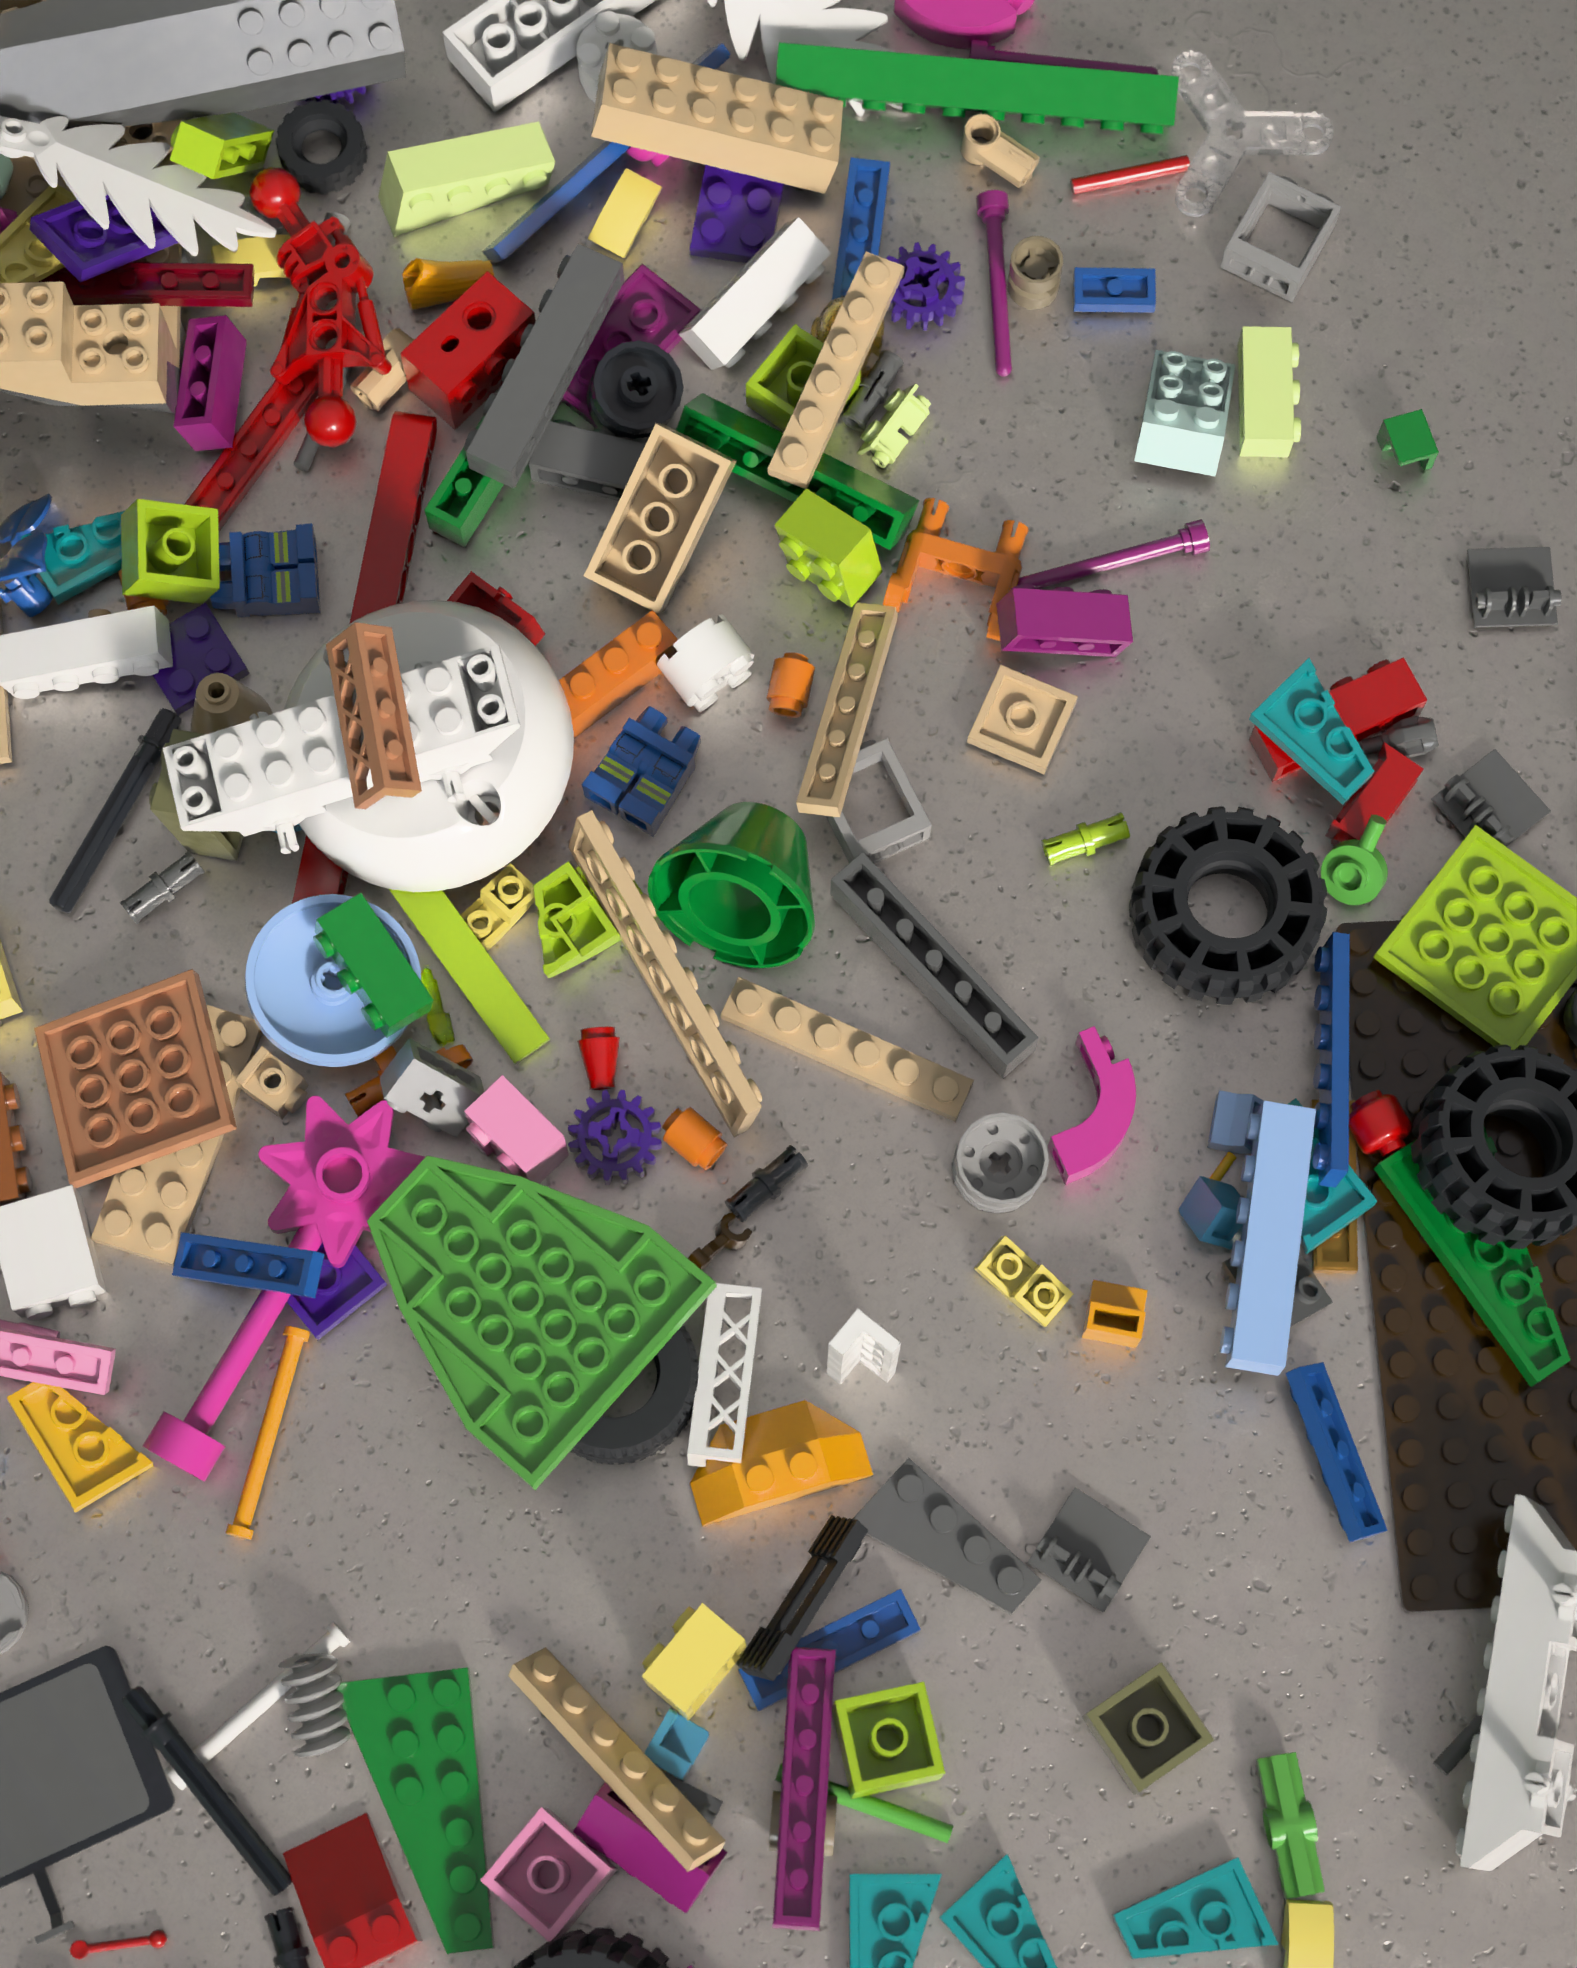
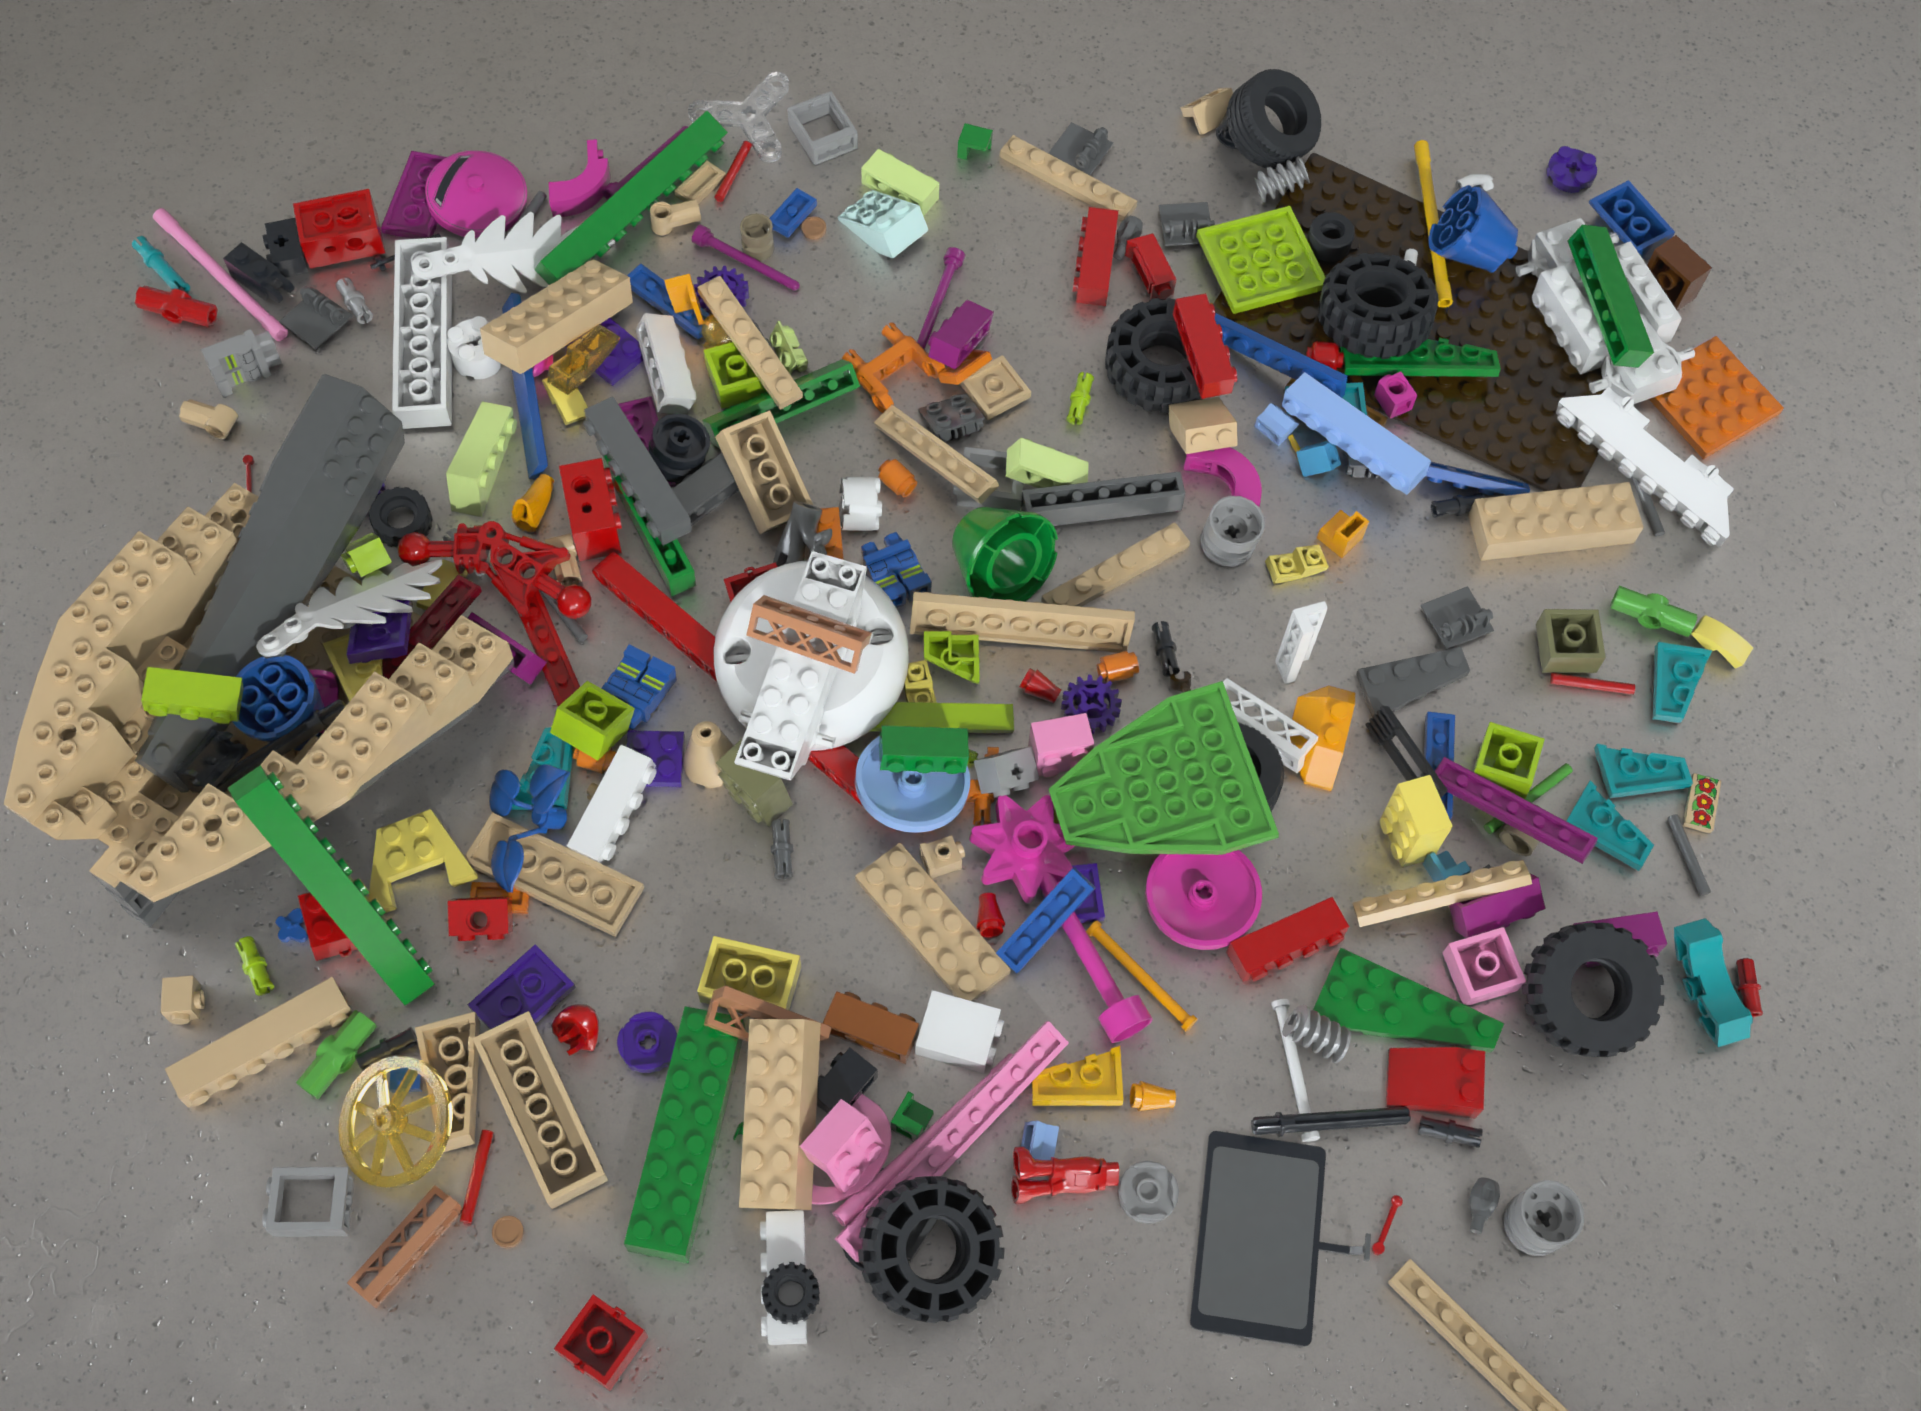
camera: 60 degrees left, 10 degrees down
nougat plate [34,969,237,1188] -> none
black axle [49,708,182,914] -> none
lime brick [775,488,883,608] -> none
teal wing [1249,658,1374,805] -> none
bright green piece [1321,815,1388,905] -> none
none -> clear yellow slope [547,324,620,395]
none -> light orange panel [664,274,704,325]
none -> tan tile [674,160,726,204]
none -> dark grey piece [773,501,832,567]
none -> medium nougat piece [801,216,826,240]
none -> dark grey hinge [918,393,985,442]
none -> orange tile [938,350,992,385]
none -> red cone [977,892,1005,938]
none -> tan plate [1000,135,1137,222]
none -> yellowish green brick [1006,438,1089,488]
none -> light orange cone [1130,1081,1176,1111]
none -> dark pink dish [1145,850,1262,950]
none -> tan brick [1169,397,1237,454]
none -> red brick [1173,293,1237,399]
none -> red brick [1226,897,1349,982]
none -> dark pink brick [1374,372,1417,419]
none -> black pin [1430,493,1486,518]
none -> tan brick [1468,482,1644,561]
none -> red bar [1550,673,1635,695]

